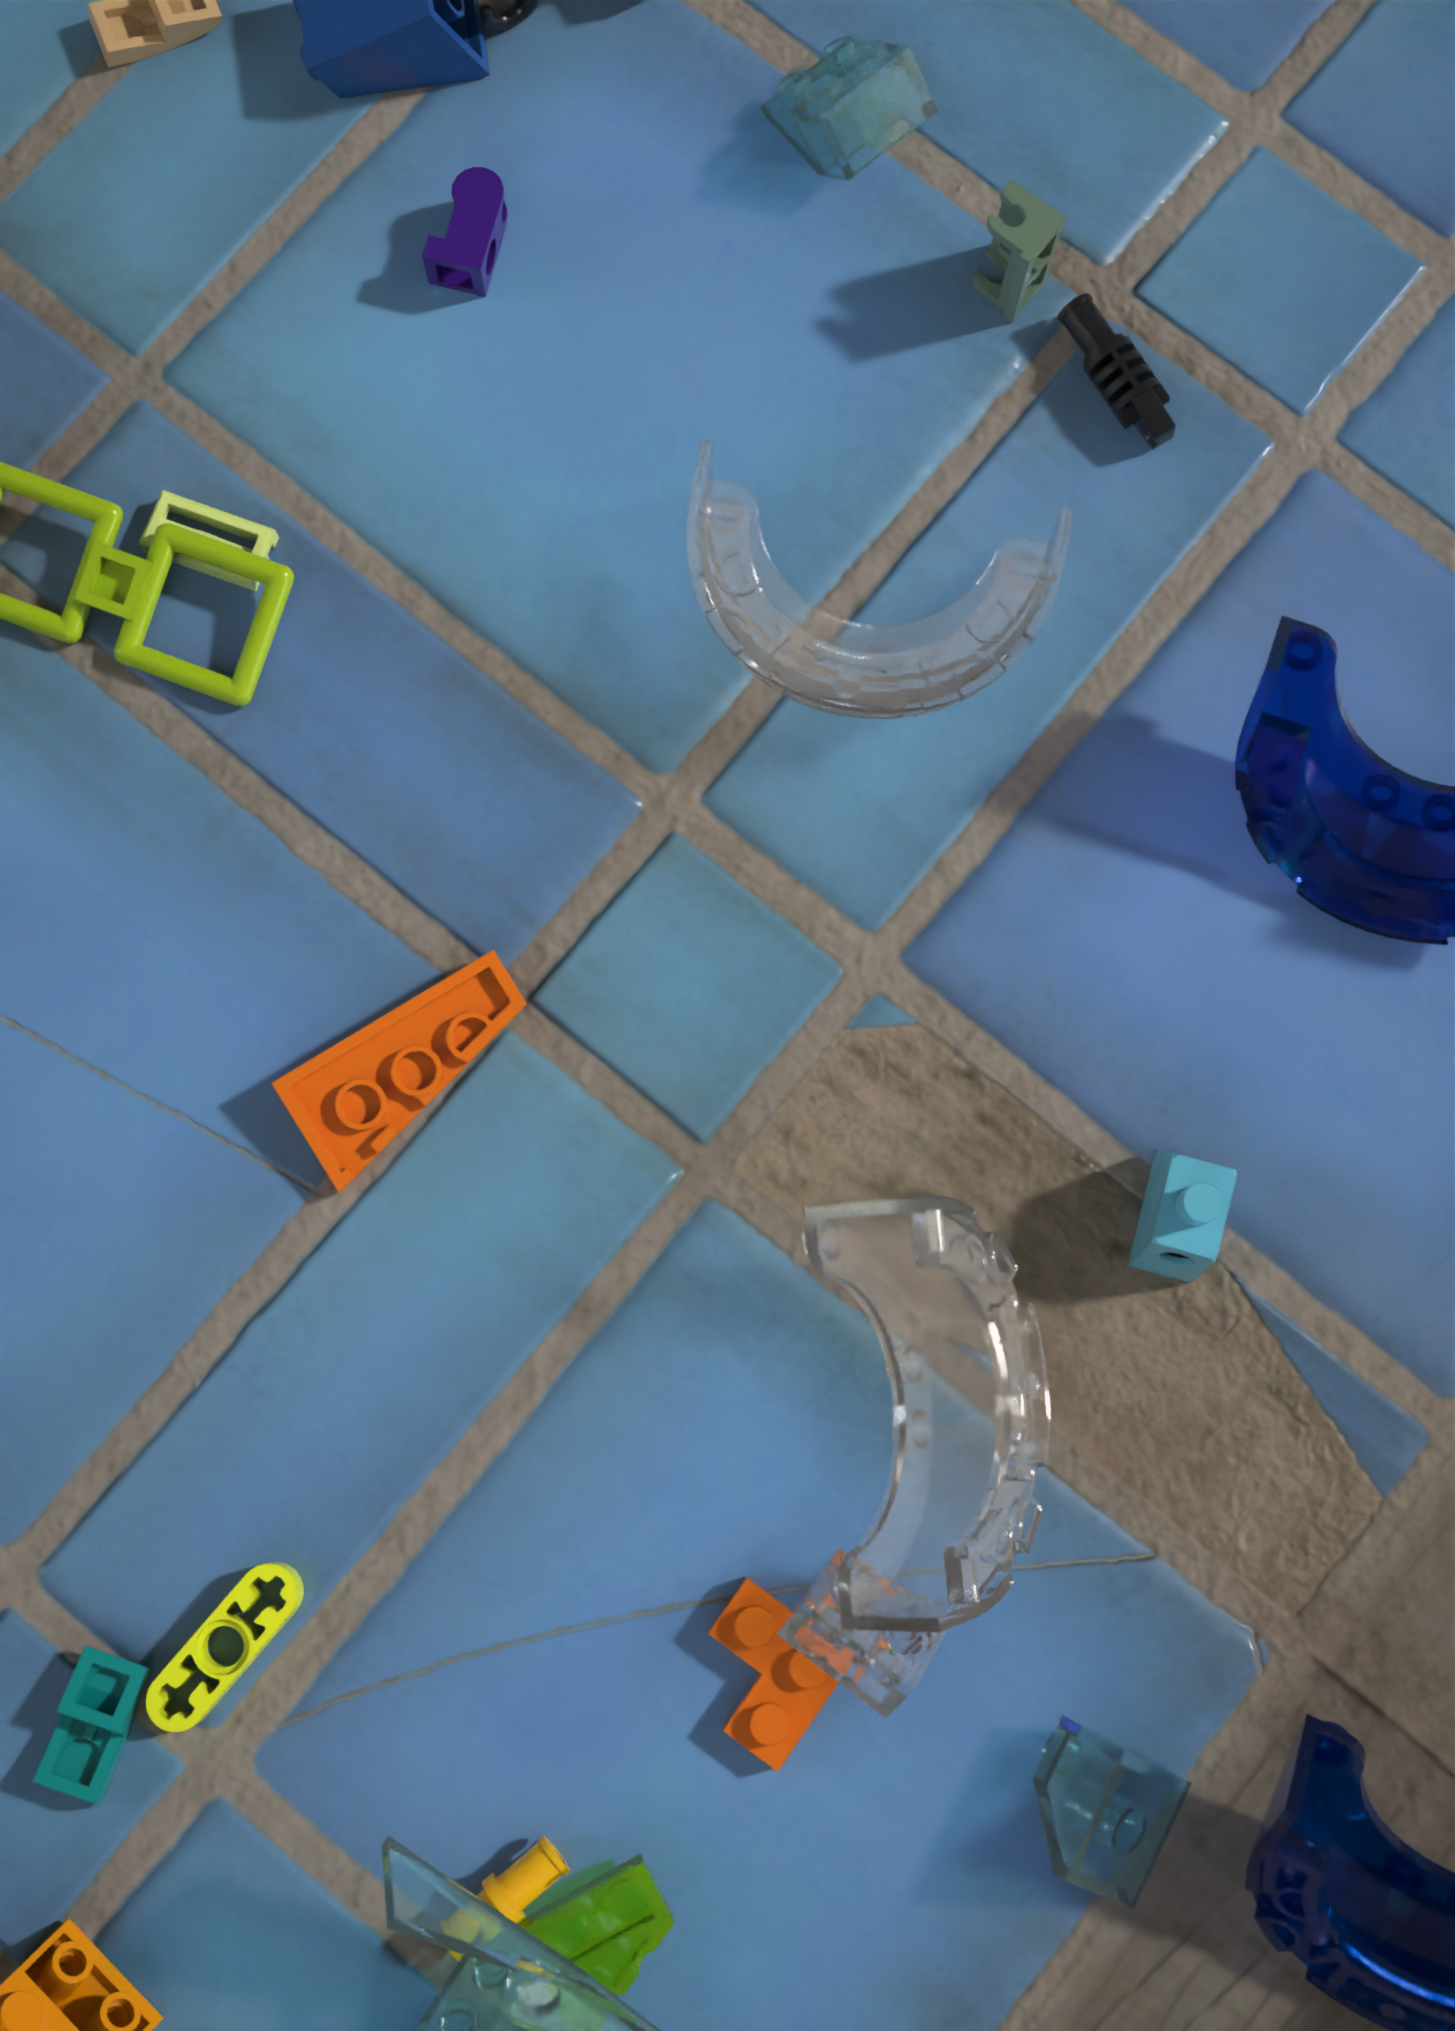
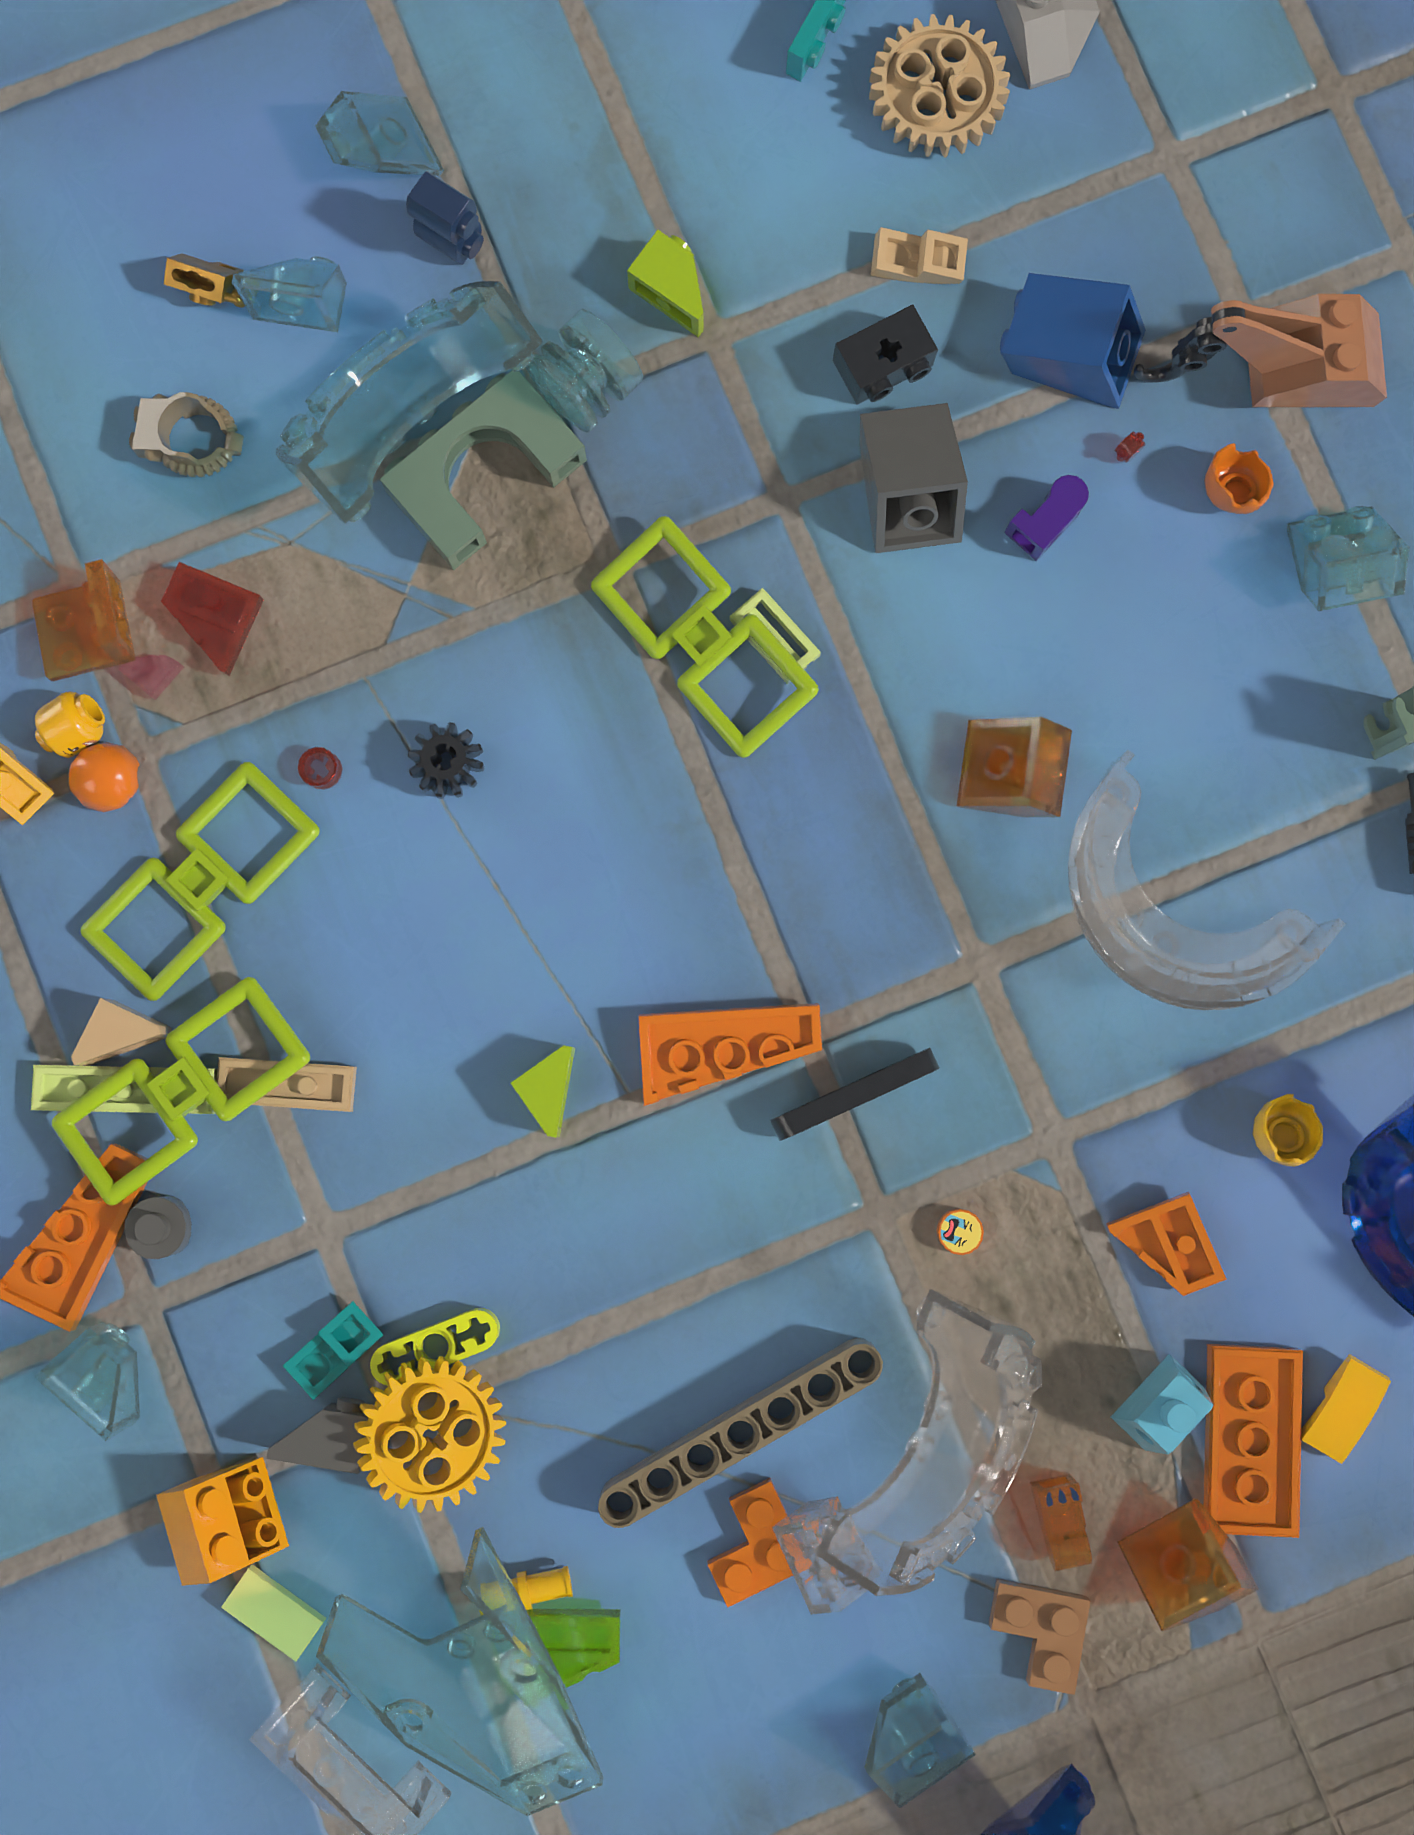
camera: 30 degrees right, 5 degrees up
none -> dark grey slope [266,1397,369,1474]
none -> yellow gear [353,1356,506,1513]
none -> lime slope [511,1045,575,1138]
none -> dark tan beam [598,1338,883,1528]
none -> black beam [770,1048,940,1141]
none -> black brick [832,304,938,405]
none -> dark grey slope [859,403,968,553]
none -> tile [936,1208,984,1255]
none -> clear orange slope [956,717,1072,817]
none -> medium nougat plate [989,1578,1091,1695]
none -> clear orange leg [1030,1474,1092,1572]
none -> orange wing [1106,1192,1227,1296]
none -> clear red piece [1114,431,1146,463]
none -> clear orange slope [1117,1499,1259,1631]
none -> orange tile [1203,1344,1303,1538]
none -> orange hair [1204,443,1274,514]
none -> yellow hair [1252,1094,1323,1167]
none -> yellow slope [1301,1354,1391,1464]

